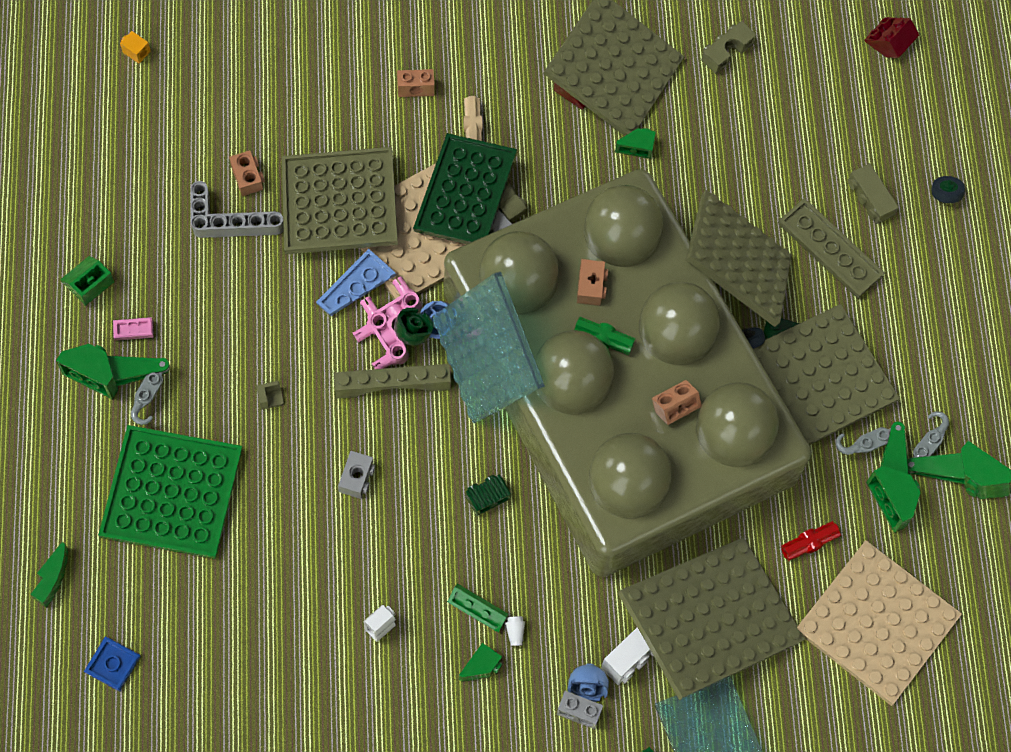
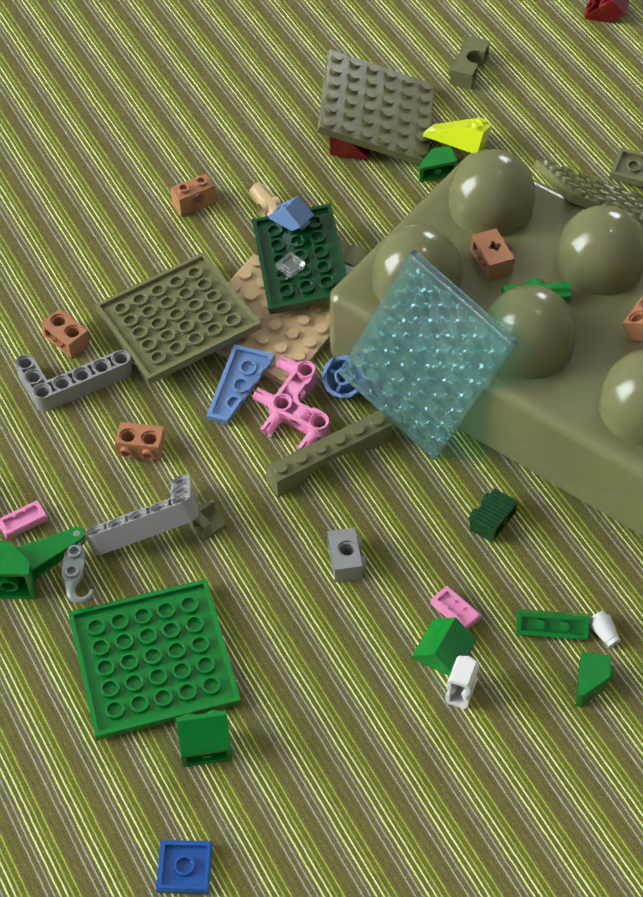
camera: 20 degrees left, 15 degrees down
green slope [30,542,69,608] -> none
dark green cylinder [394,308,434,346] -> none
none -> light grey beam [85,474,199,555]
none -> nougat brick [115,422,166,461]
none -> green slope [176,710,233,767]
none -> medium blue slope [268,195,314,231]
none -> clear tile [276,252,306,278]
none -> green slope [411,617,476,676]
none -> neon yellow slope [423,117,492,153]
none -> bright pink plate [430,586,481,630]

